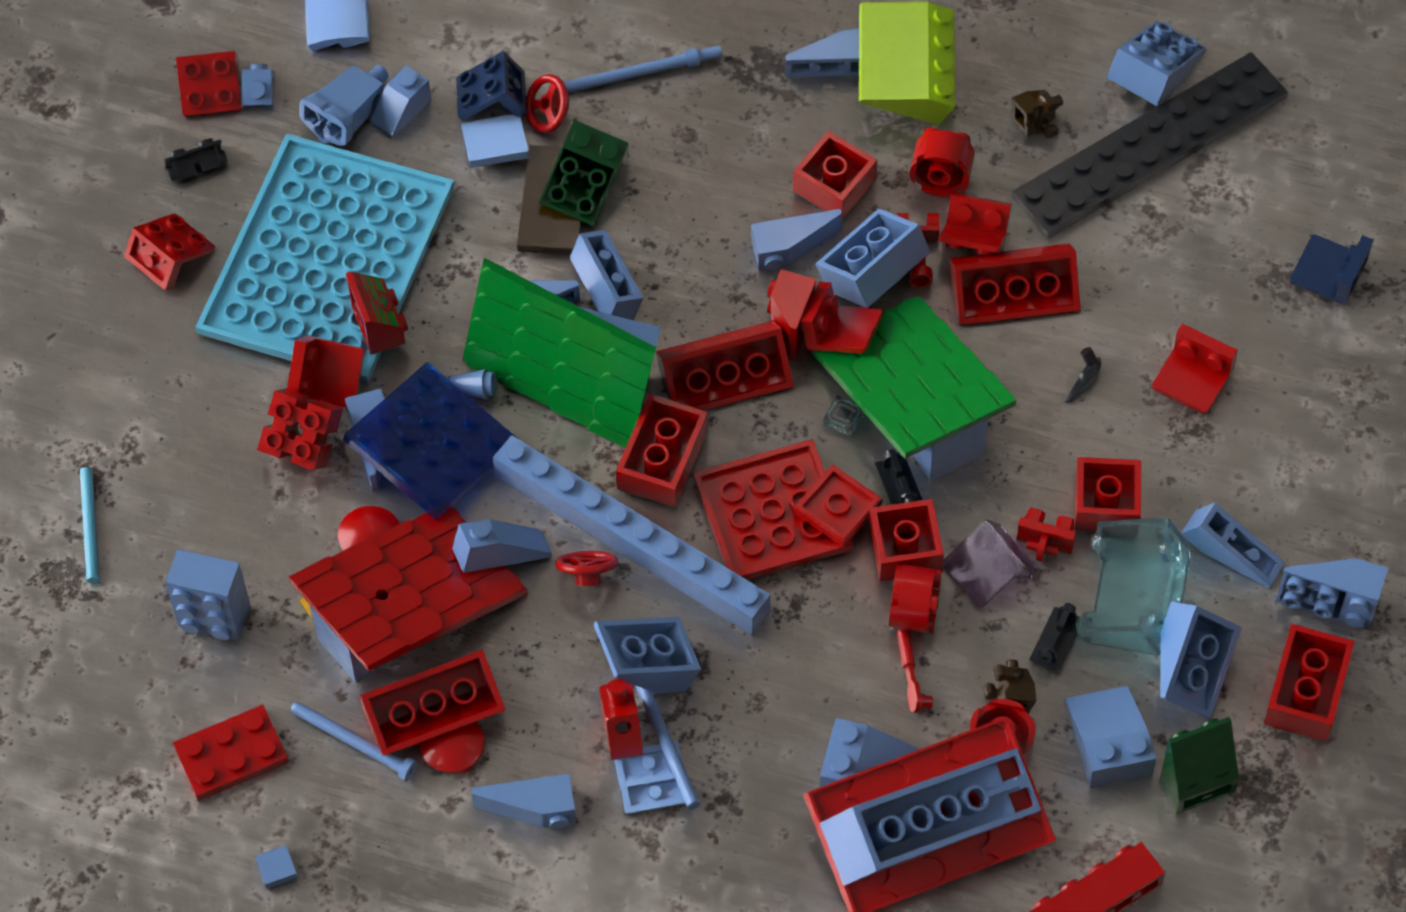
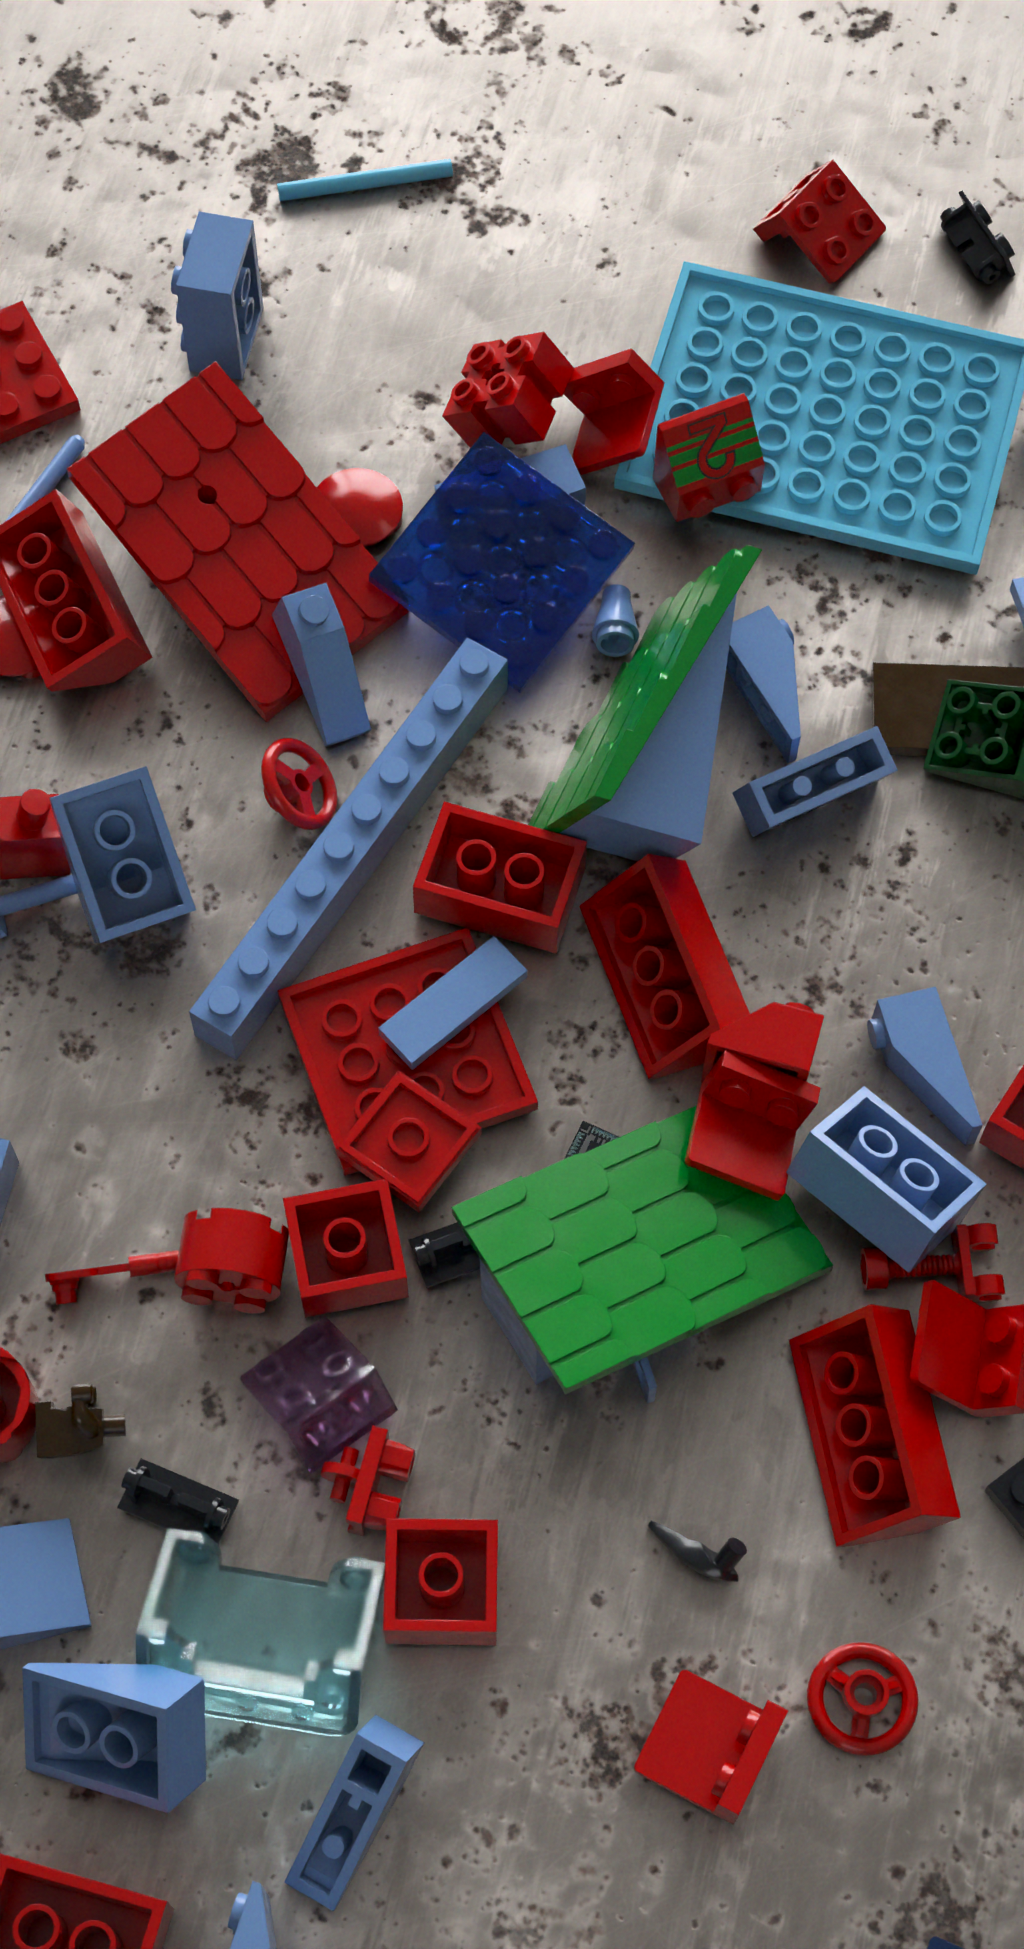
camera: 85 degrees right, 5 degrees up
none -> medium blue tile [378,936,528,1070]
none -> red piece [807,1642,919,1756]

